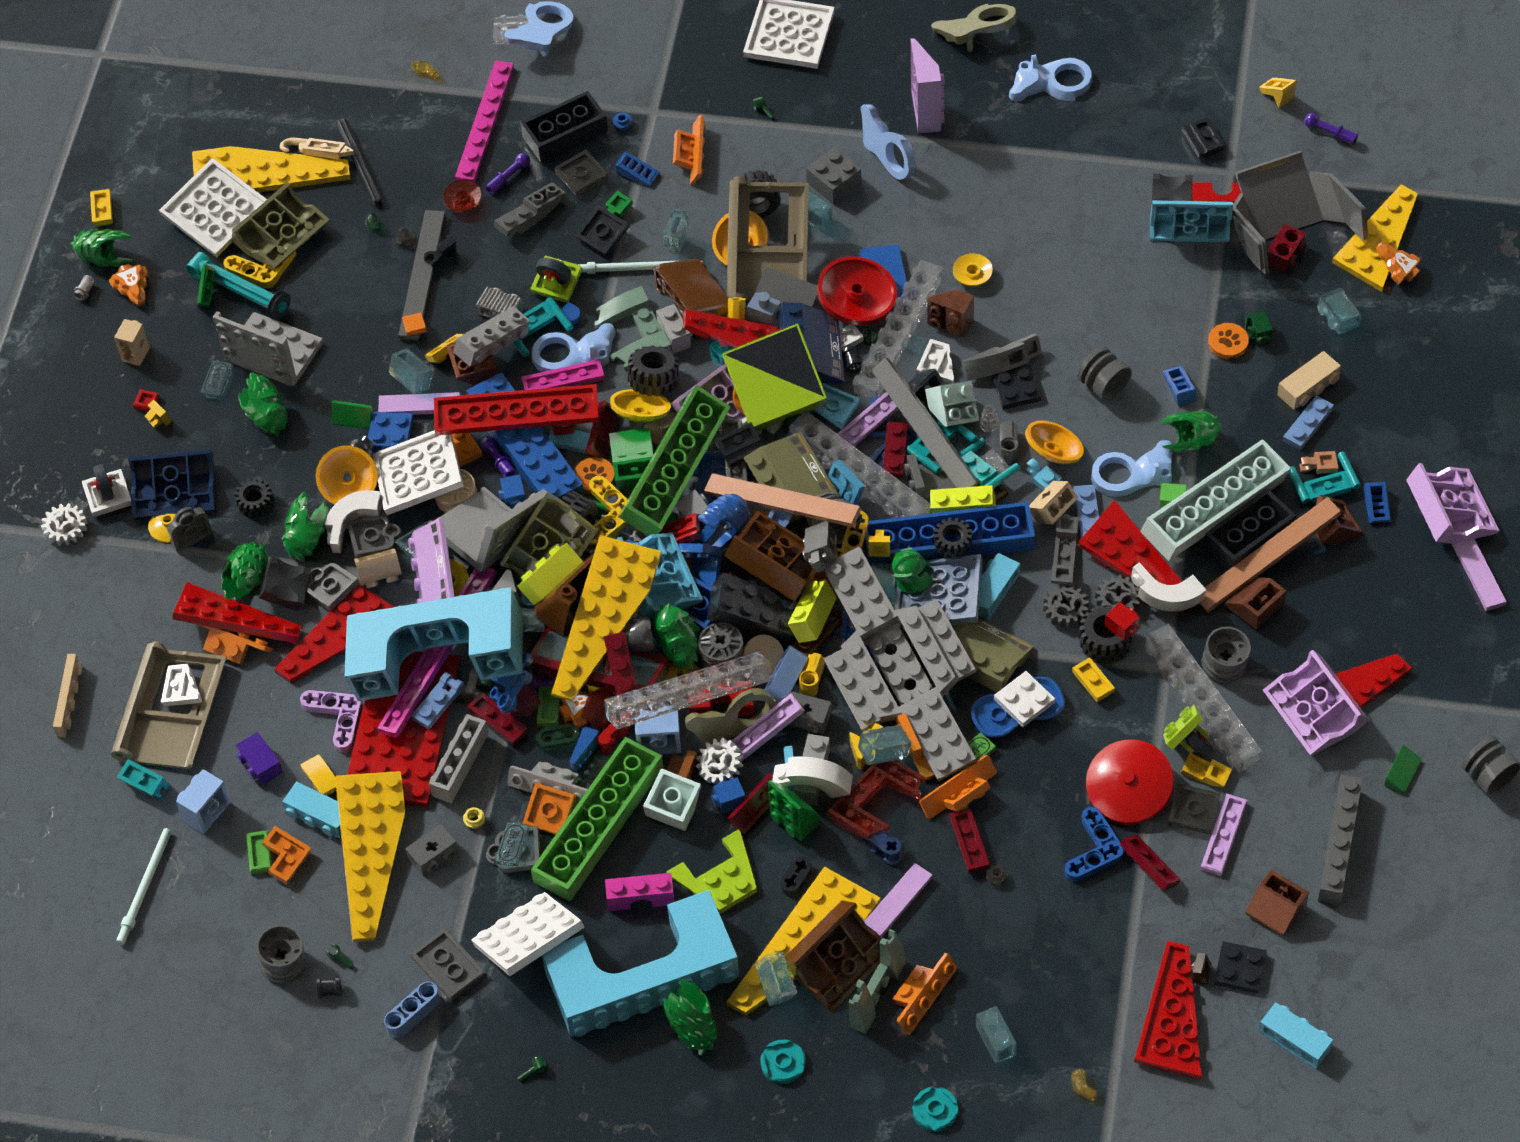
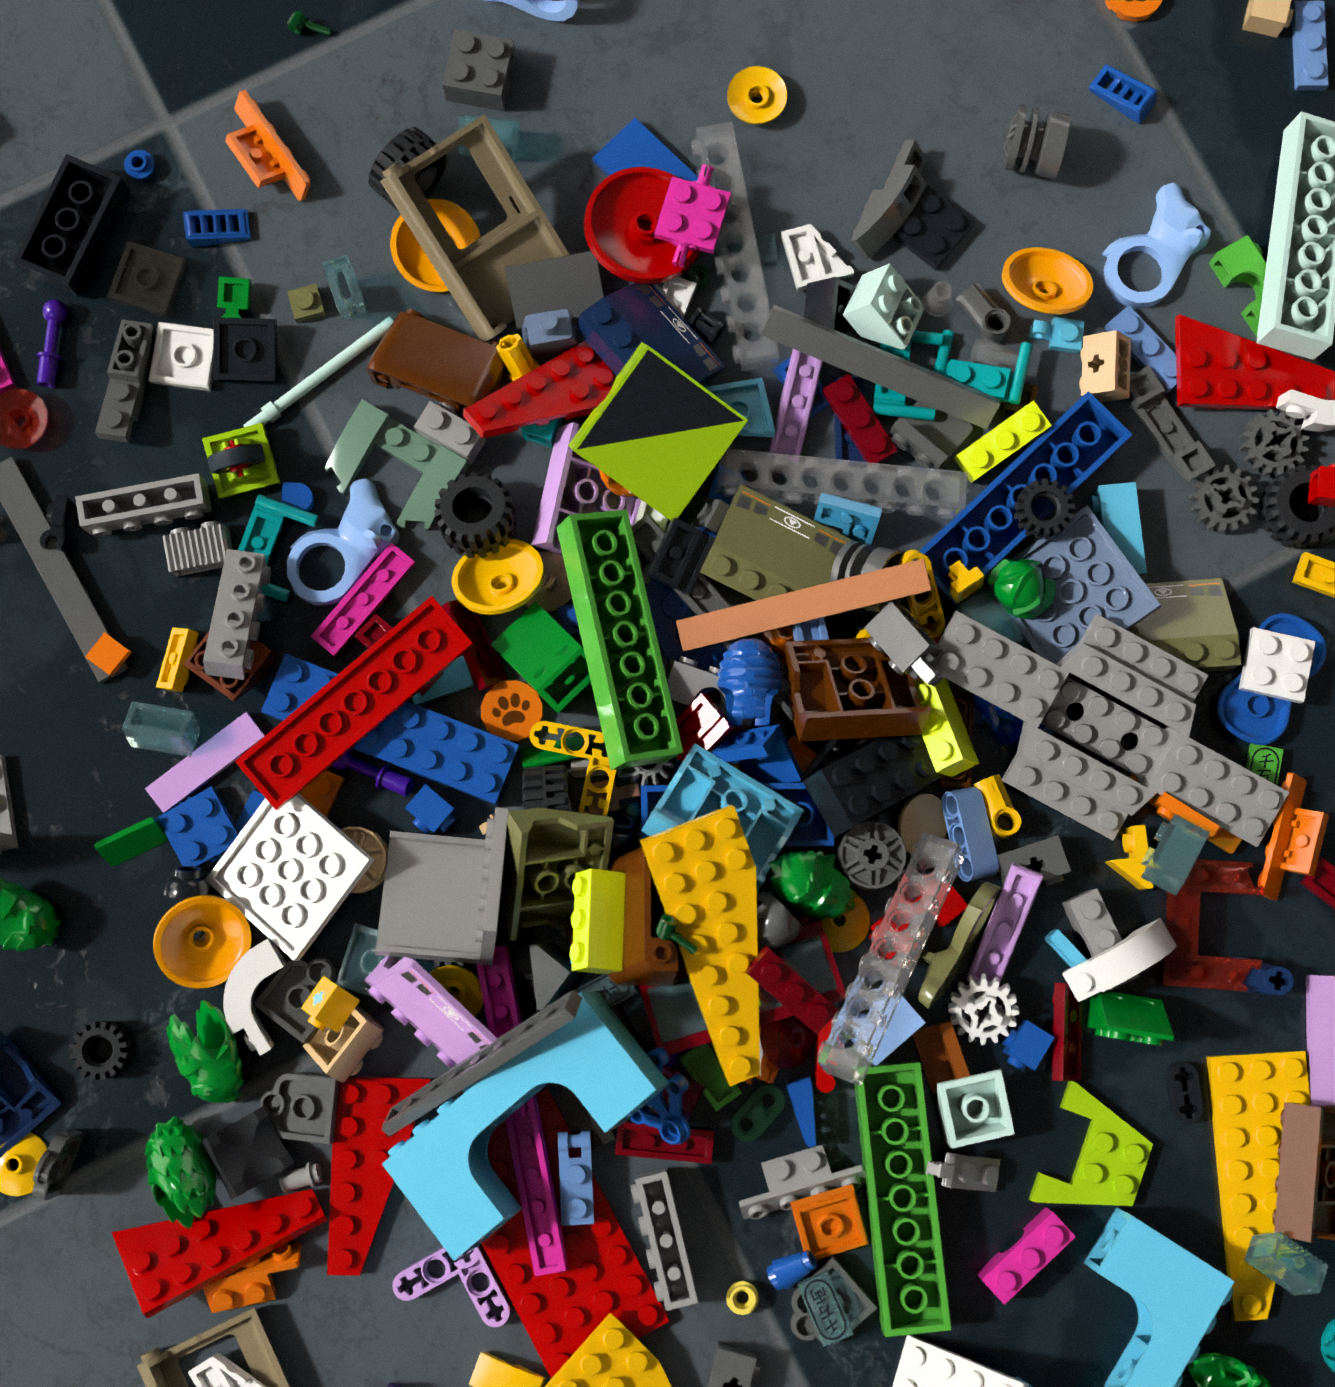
camera: 40 degrees left, 25 degrees up
copper slope [927,289,974,337] -> none
green head [1160,411,1222,452] -> none
none -> light grey brick [75,473,212,537]
none -> white tile [148,322,214,391]
none -> light grey pin [279,1162,323,1193]
none -> olive plate [287,284,326,323]
none -> yellow brick [301,976,360,1033]
none -> dark grey tile [382,990,582,1137]
none -> dark pink plate [654,164,731,267]
none -> dark green hand [656,914,698,954]
none -> dark grey plate [691,498,729,533]
none -> blue cone [767,1250,818,1291]
none -> light grey hinge [926,1153,1000,1192]

